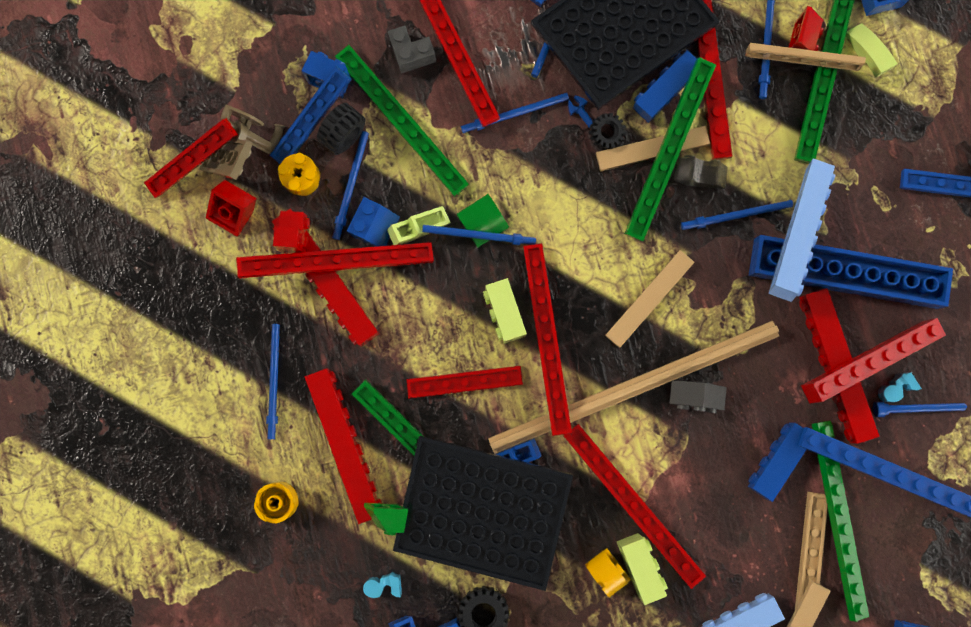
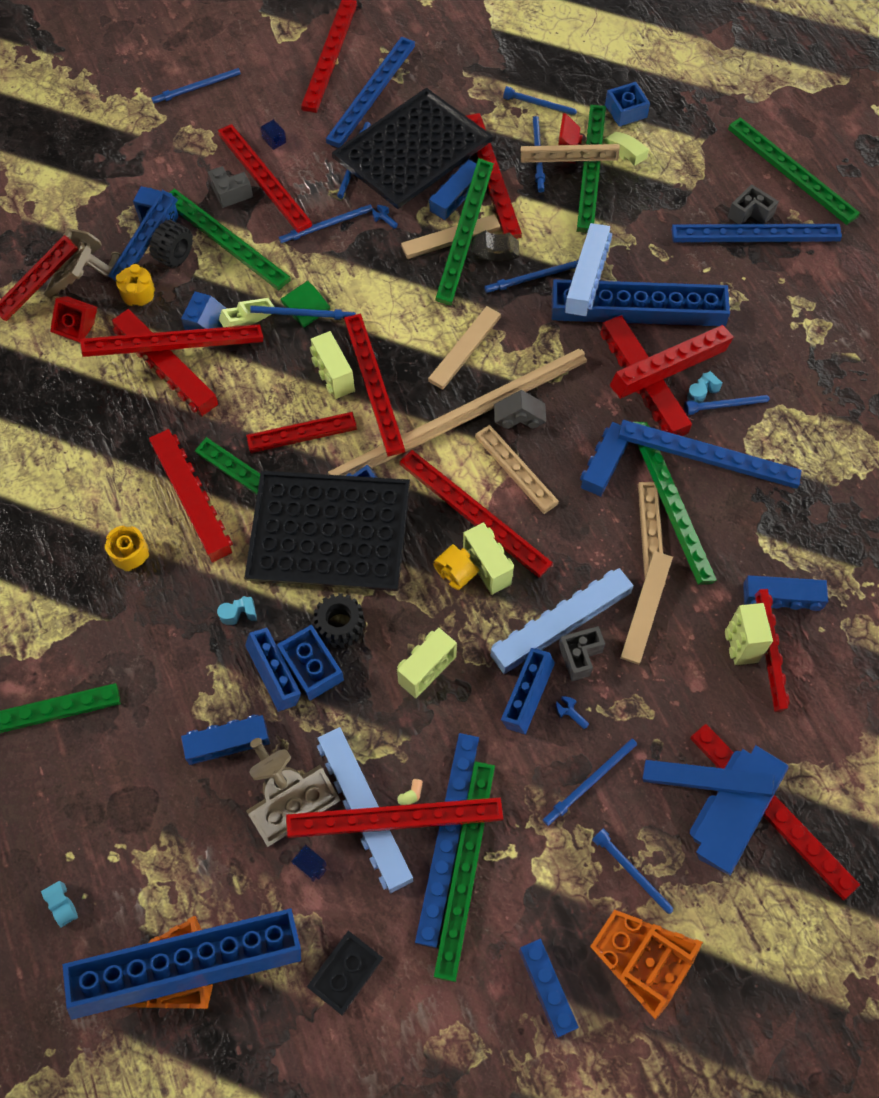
camera: 10 degrees left, 20 degrees down
blue bar [266,324,280,439] -> none
red brick [273,211,310,253] -> none
blue bar [332,131,369,240] -> none
green slope [364,503,408,536] -> none
black tyre [589,113,626,149] -> none
none -> tan tile [475,425,559,514]

